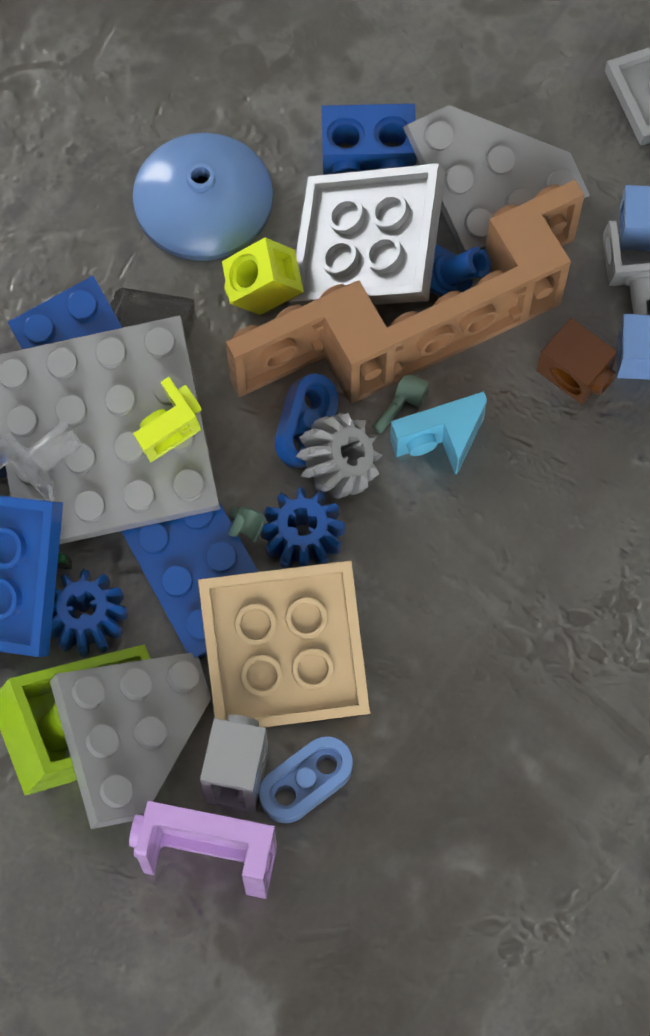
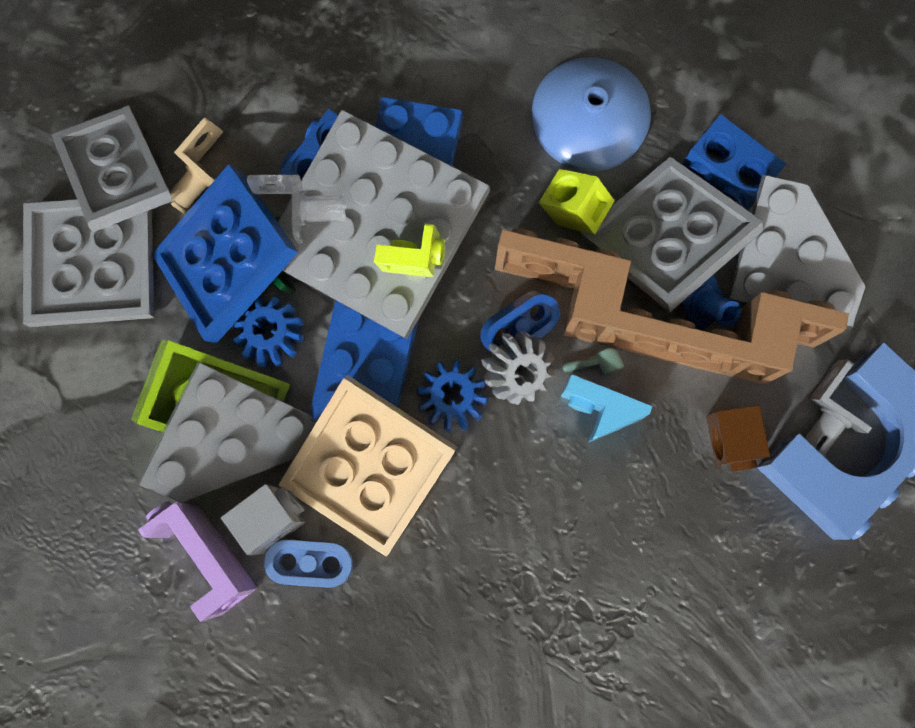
camera: 40 degrees right, 10 degrees up
sand green hand [228,506,266,543] -> none

